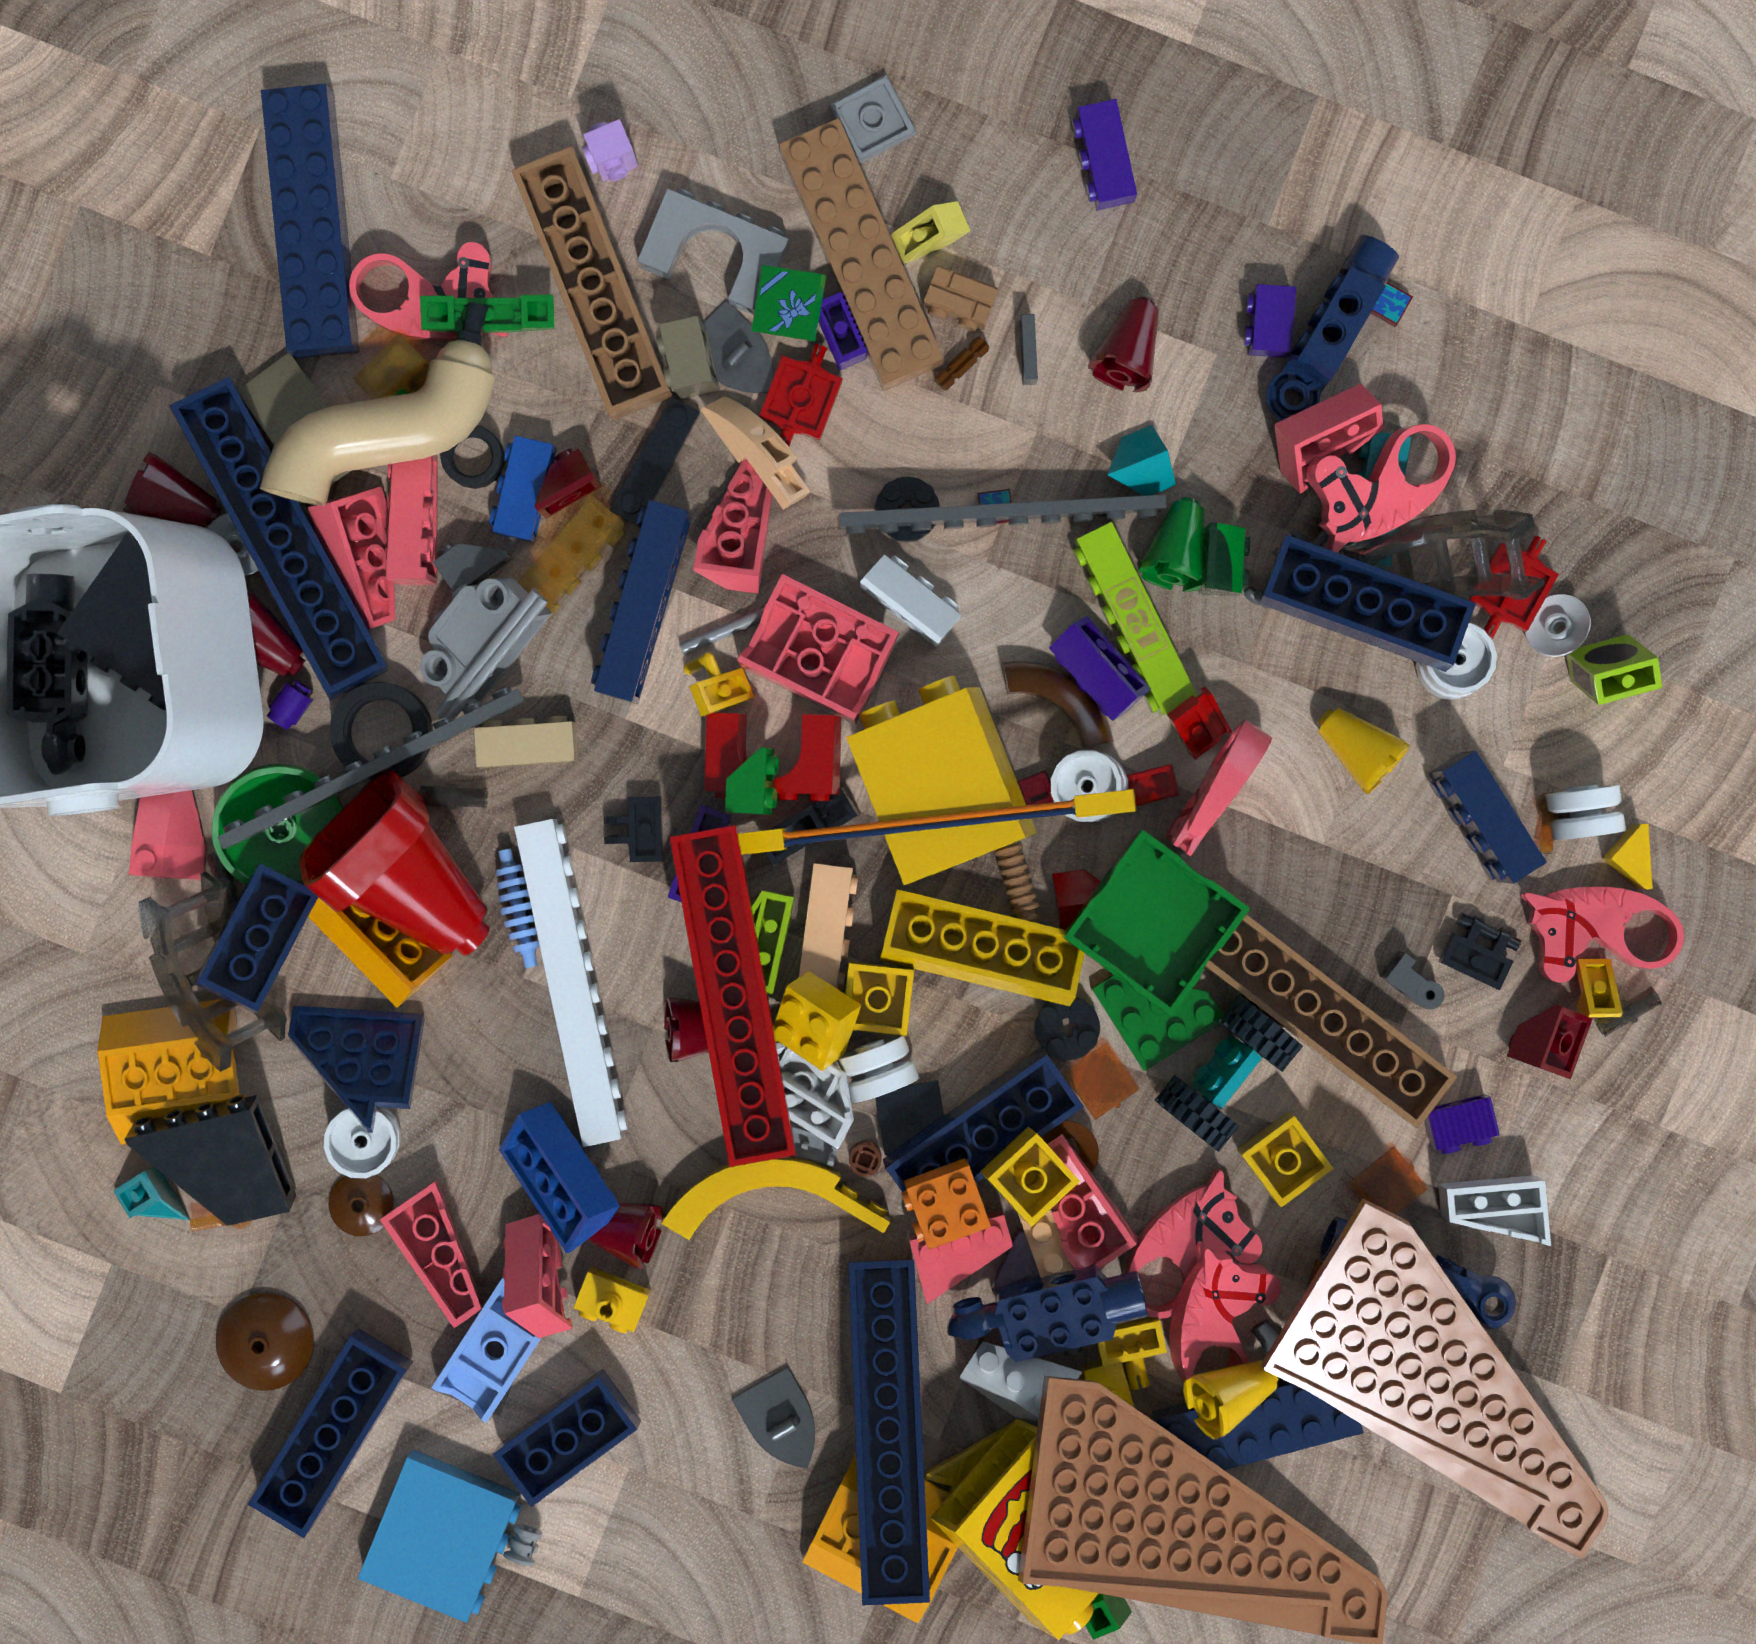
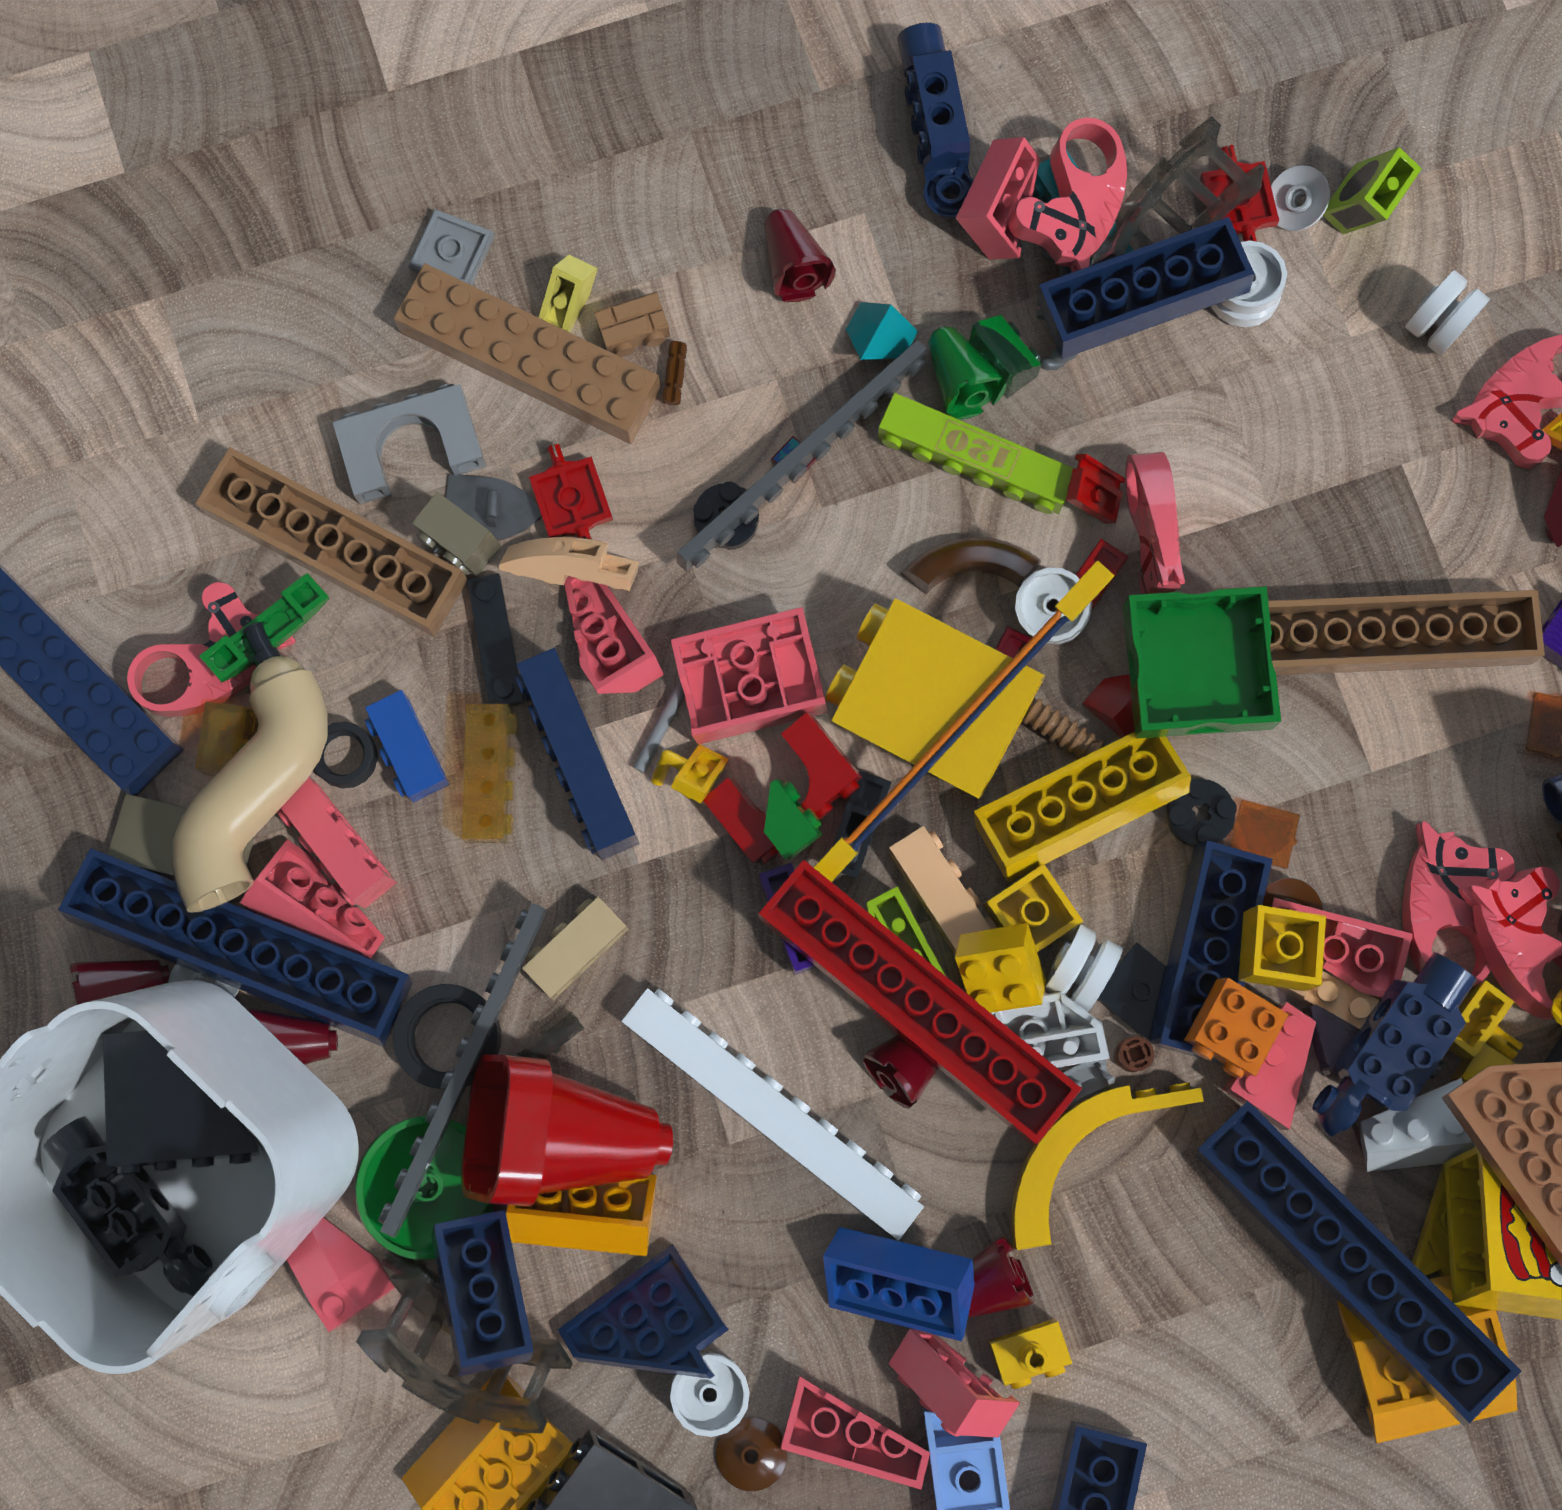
camera: 45 degrees left, 10 degrees down
dark purple brick [266,680,314,730] -> none
light grey brick [420,578,553,720] -> none
dark grey slope [432,543,512,592] -> none
light blue piece [496,848,540,969] -> none
dark red slope [534,448,602,519] -> none
lavender brick [581,119,639,182] -> none
black hinge [604,796,663,862] -> none
dark grey shield [731,1367,815,1468] -> none
green tile [751,265,826,342] -> none
dark purple brick [818,292,868,371] -> none
white slope [860,554,961,648] -> none
dark grey tile [1020,314,1038,385] -> none
dark purple brick [1049,616,1151,721] -> none
dark purple brick [1072,99,1137,211] -> none
green plate [1091,975,1223,1071] -> none
black plate [1154,995,1303,1152] -> none
yellow brick [1237,1111,1334,1207] -> none
dark purple brick [1243,284,1296,358] -> none
yellow cone [1317,707,1410,795] -> none
tile [1370,282,1413,327] -> none
dark grey leg [1379,951,1444,1009] -> none
dark blue brick [1428,751,1547,884] -> none
black plate [1438,912,1521,990] -> none
clear orange bar [1535,792,1559,854] -> none
yellow slope [1602,824,1653,889] -> none

